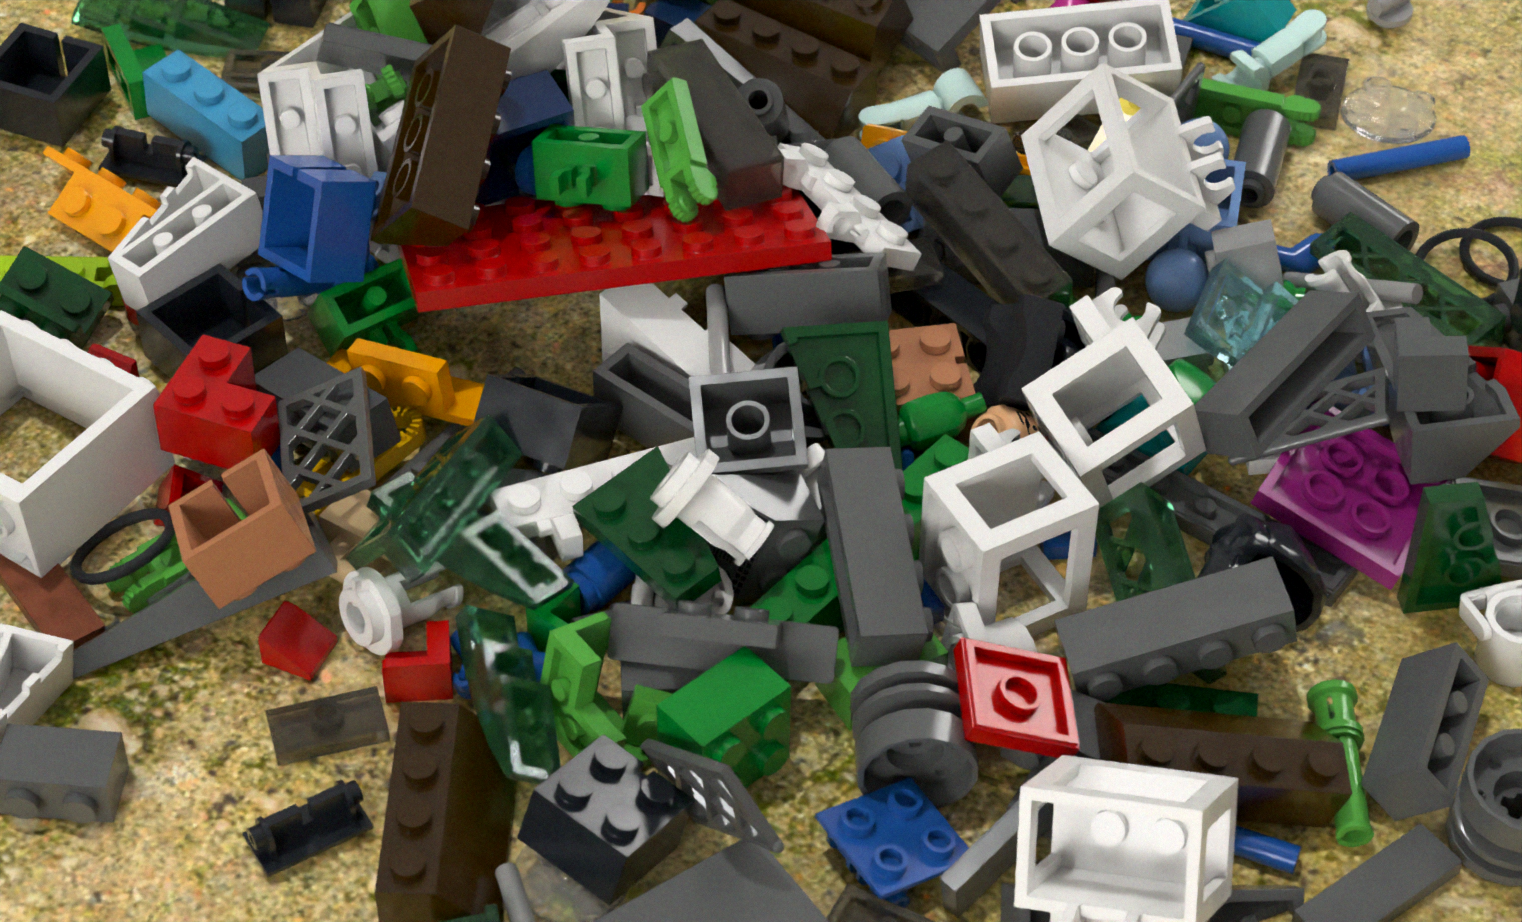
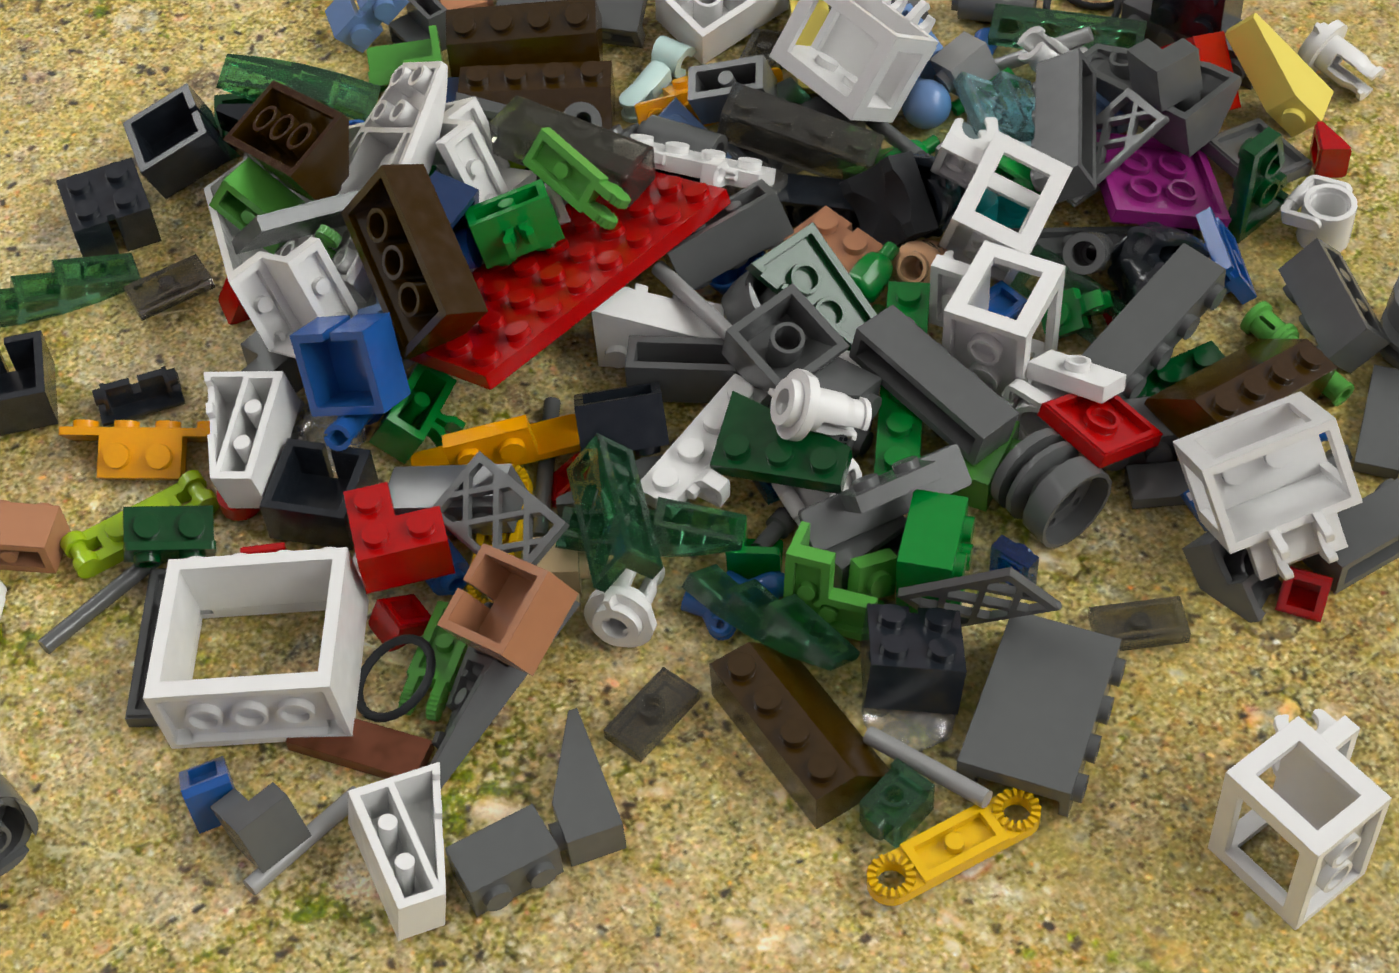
camera: 30 degrees left, 5 degrees up
green panel [101,23,167,120] -> none
dark azure brick [142,49,269,181] -> none
black hinge [242,779,374,878] -> none
red slope [258,600,338,681] -> none
red panel [382,620,454,703] -> none
blue brick [562,540,636,615] -> none
blue hinge [815,777,969,914] -> none
dark grey tile [940,799,1054,918] -> none
none -> dark grey slope [548,708,627,867]
none -> clear blue plate [989,535,1039,586]
none -> white plate [1026,349,1127,404]
none -> green plate [1041,287,1114,340]
none -> dark grey brick [1063,232,1115,275]
none -> blue plate [1196,207,1257,305]

